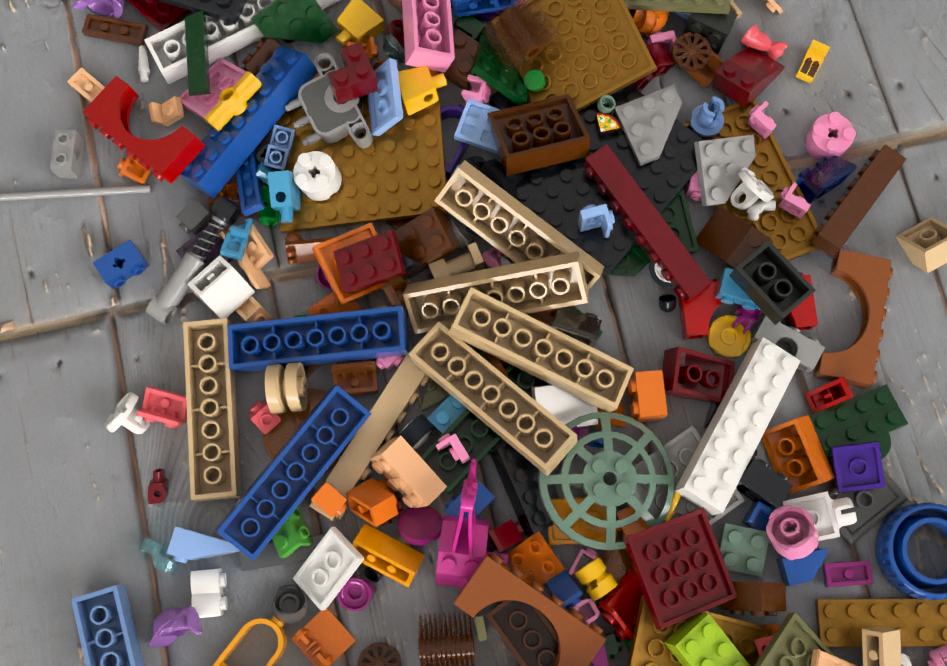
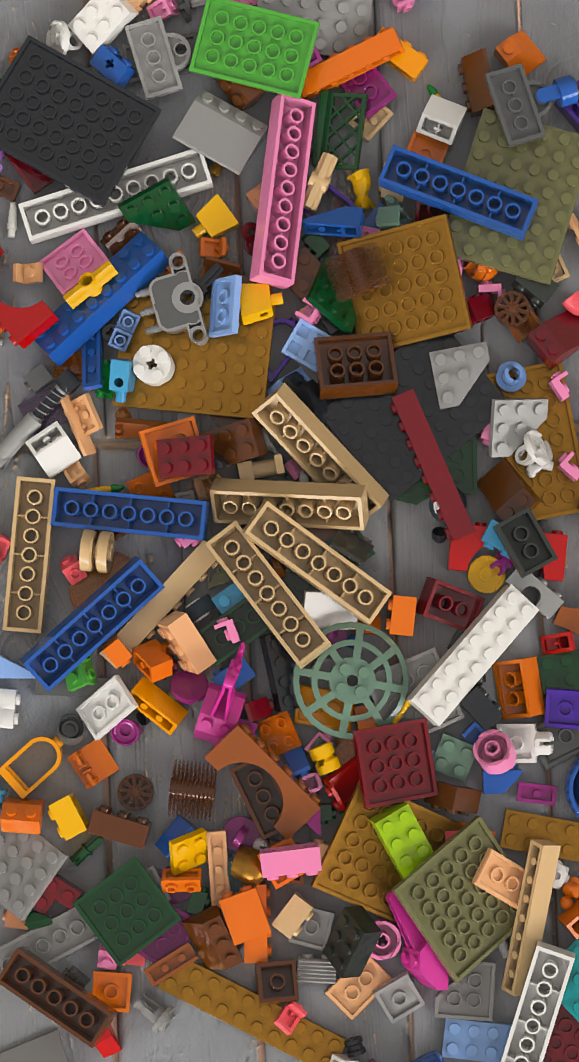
camera: 15 degrees right, 10 degrees up
dark green slope [185,11,211,96] -> none
dark azure slope [220,218,253,261] -> none
dark azure tile [255,161,275,185] -> none
dark red brick [328,42,378,105] -> none
dark orange bracket [331,359,379,396] -> none
clear light blue slope [382,34,405,63] -> none
olive tile [474,614,488,642] -> none
green tile [524,70,546,92] -> none
light blue bracket [578,204,615,238] -> none
tile [595,112,621,135] -> none
sand green hinge [597,95,616,113] -> none

